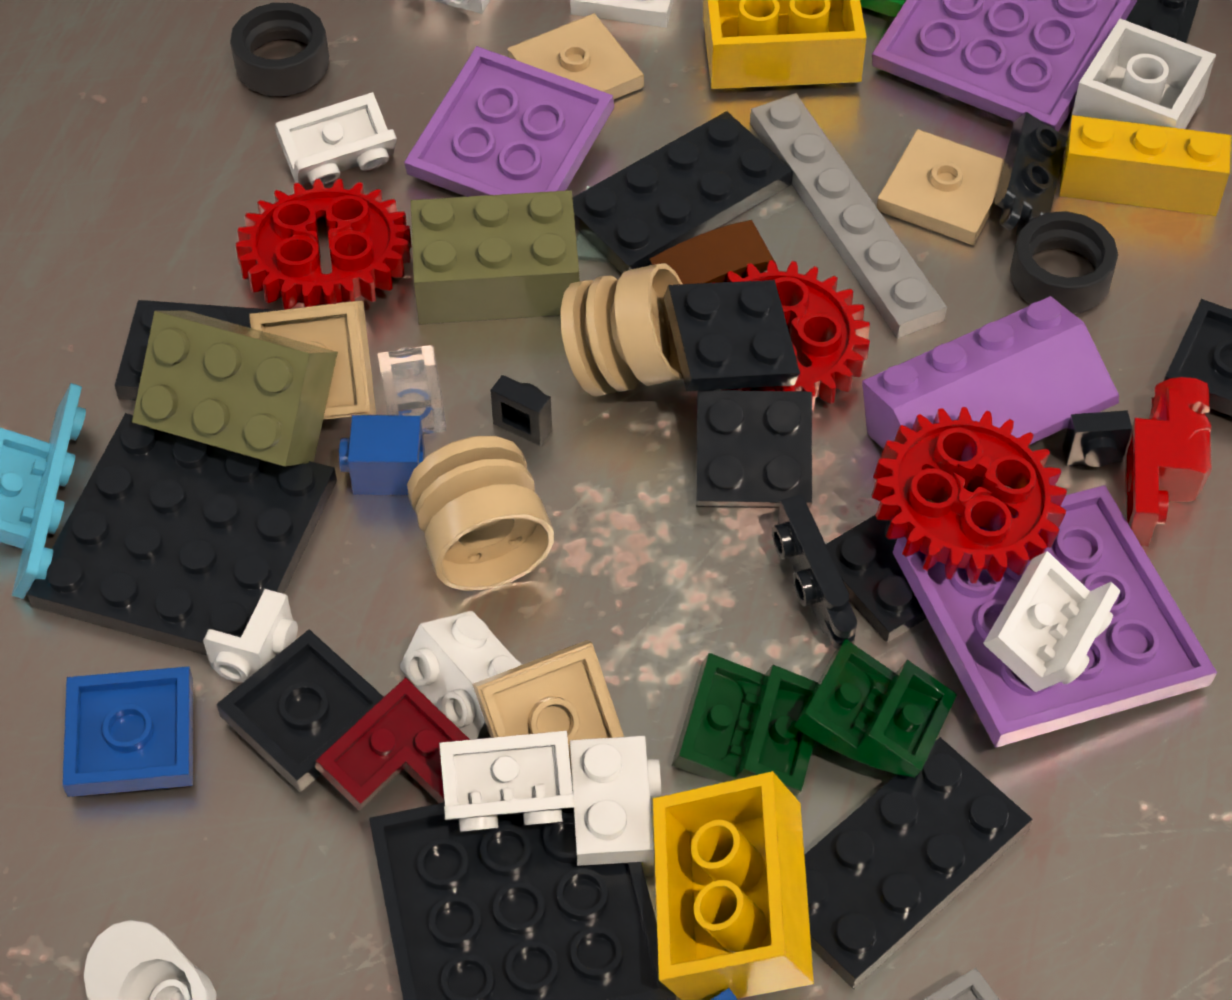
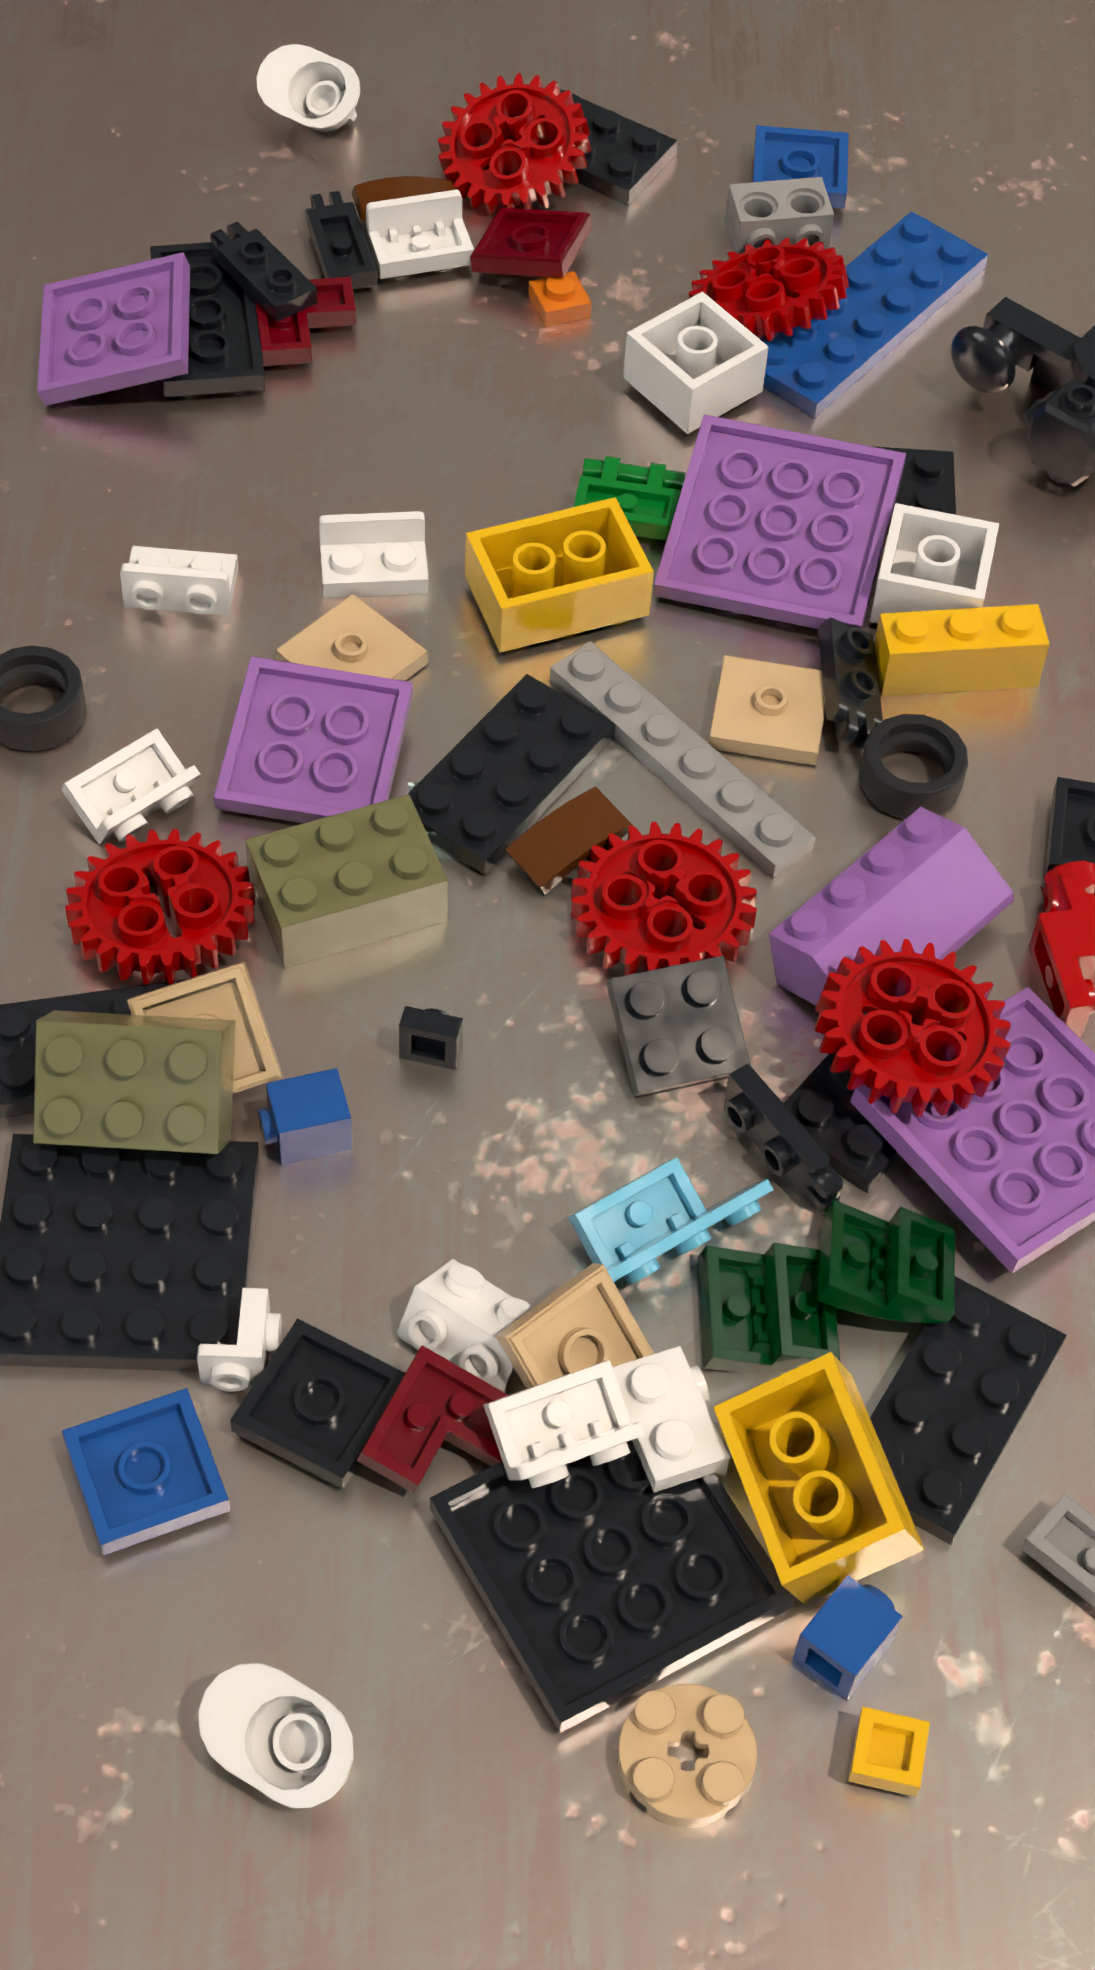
camera: 20 degrees left, 0 degrees up
clear brick [378,345,446,435] -> none
tan wheel [407,436,554,591] -> none
tan wheel [560,263,683,397] -> none
black plate [664,280,800,392] -> none
white bracket [983,551,1120,692] -> none
black plate [1062,410,1132,467] -> none
none -> medium azure bracket [568,1157,774,1285]

